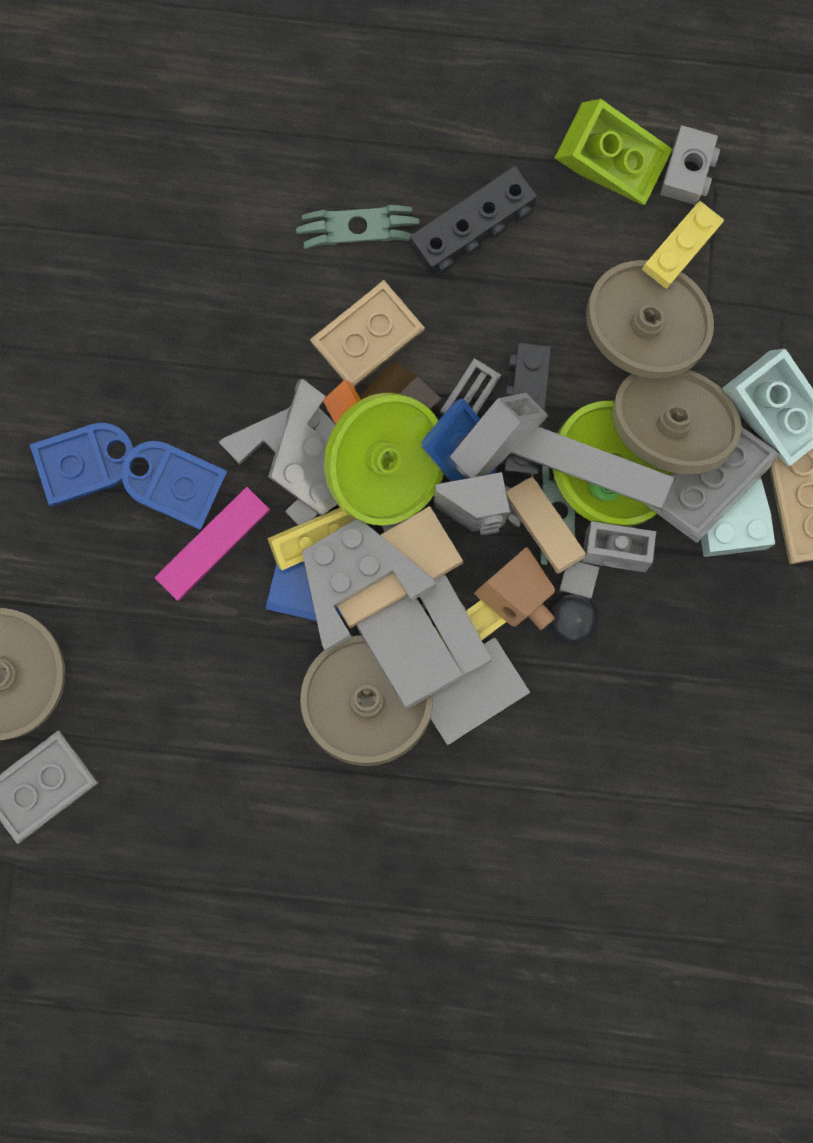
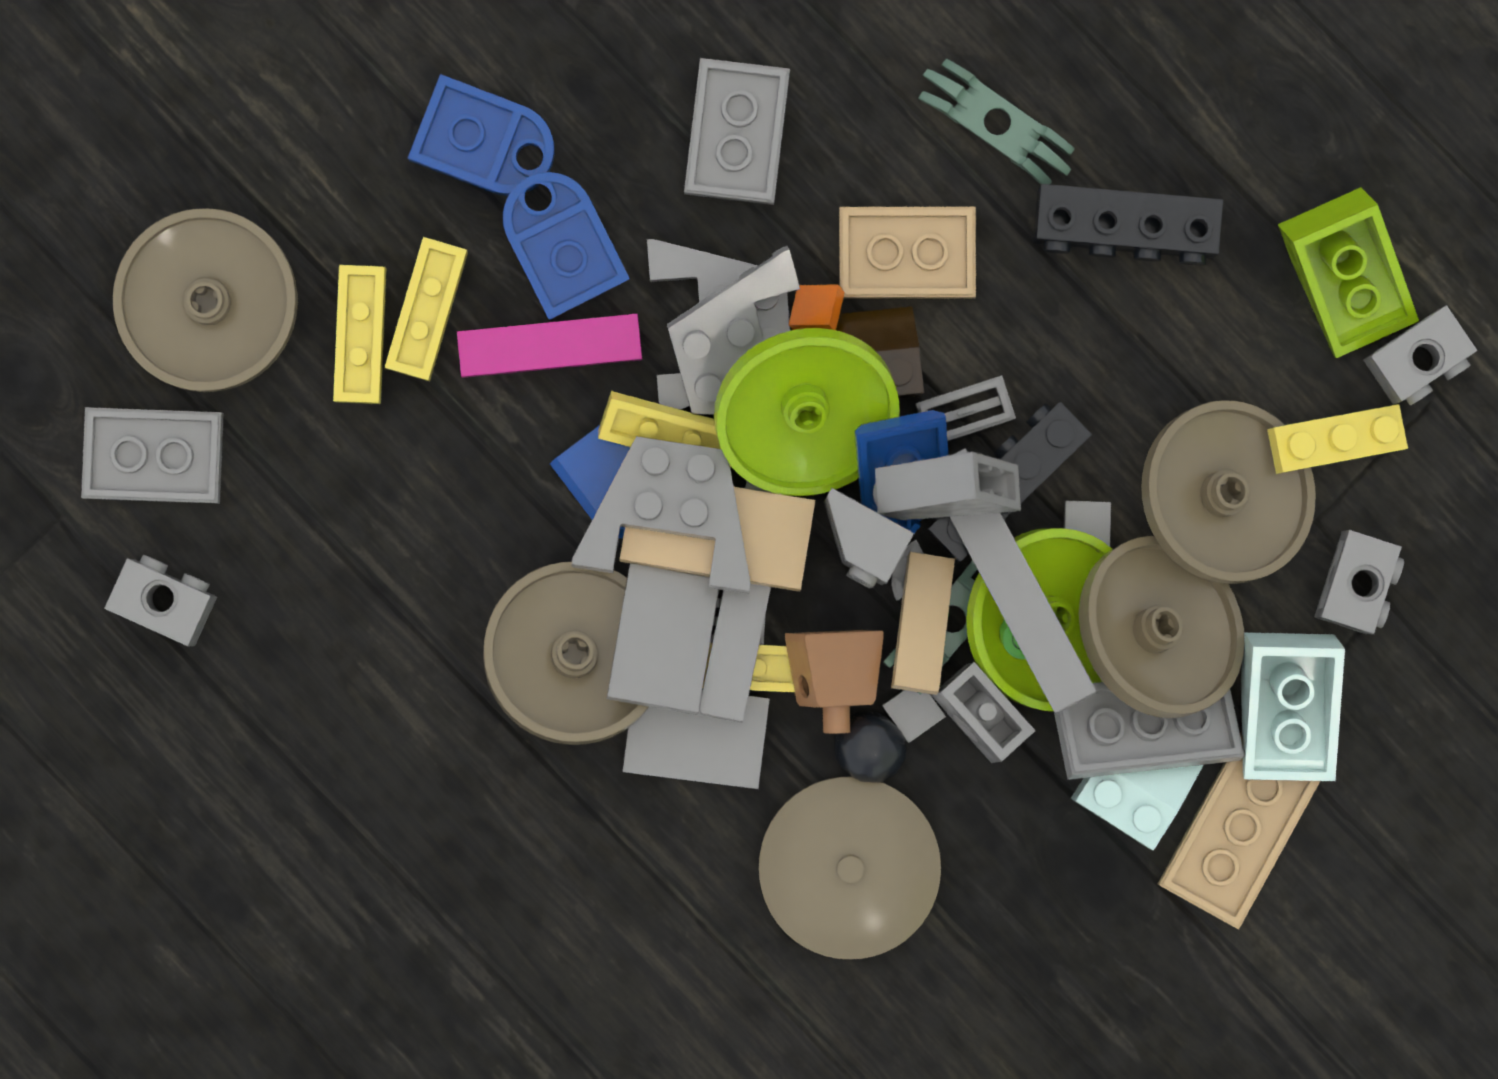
camera: 40 degrees right, 5 degrees up
none -> light grey brick [104,555,217,646]
none -> light yellow plate [333,265,386,404]
none -> light yellow plate [385,237,468,382]
none -> light grey tile [684,58,790,205]
none -> dark tan dish [759,776,941,960]
none -> light grey tile [1063,501,1111,546]
none -> light grey brick [1314,530,1404,634]

